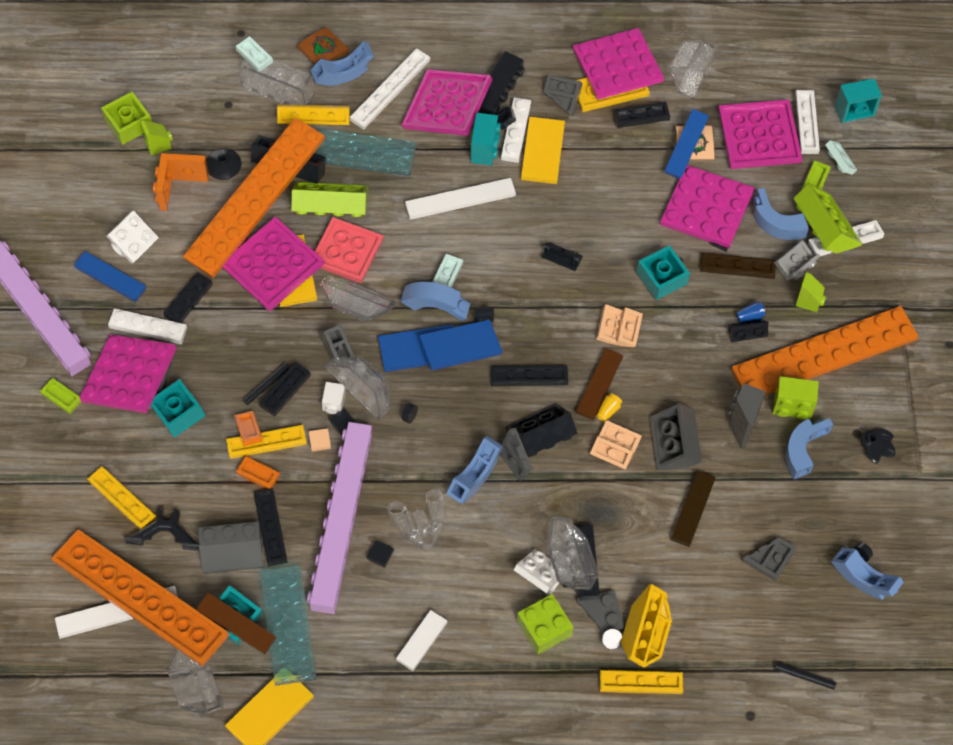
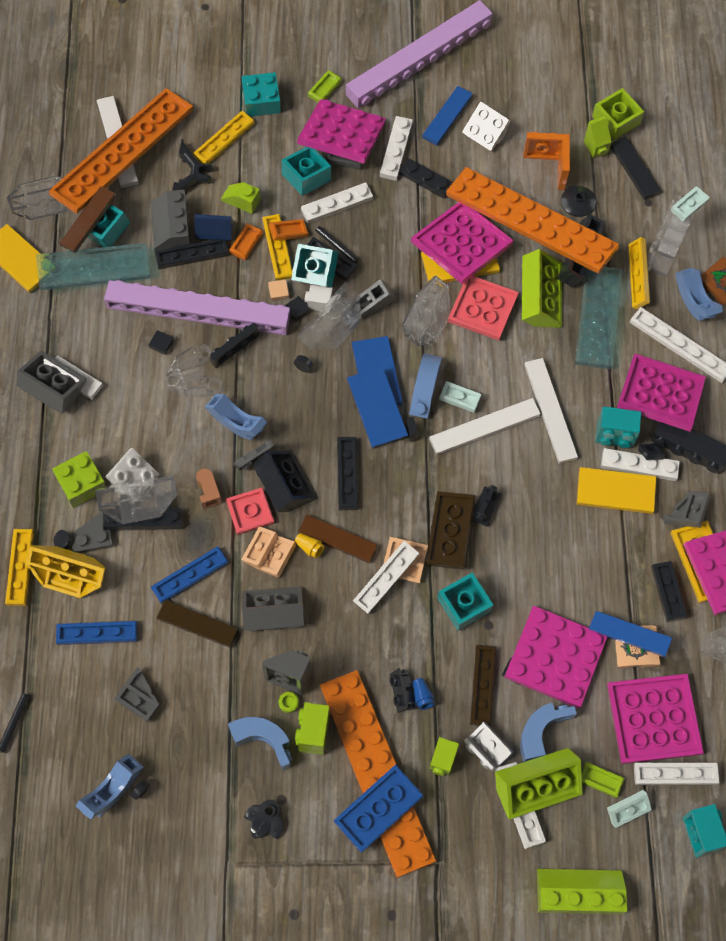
camera: 90 degrees right, 5 degrees up
none -> dark grey slope [17,350,87,414]
none -> blue tile [56,621,137,645]
none -> blue tile [151,546,229,604]
none -> dark blue slope [194,214,234,240]
none -> nougat leg [196,468,221,509]
none -> black plate [210,323,259,368]
none -> lime slope [221,182,261,214]
none -> coral tile [226,487,274,535]
none -> teal brick [241,72,281,117]
none -> lime tile [278,692,299,713]
none -> brick [291,244,339,288]
none -> white plate [301,183,373,224]
none -> blue tile [333,764,424,853]
none -> white plate [353,541,419,614]
none -> dark brown tile [426,491,476,570]
none -> white tile [429,398,540,455]
none -> lime slope [537,869,627,915]
none -> black tile [610,137,661,200]

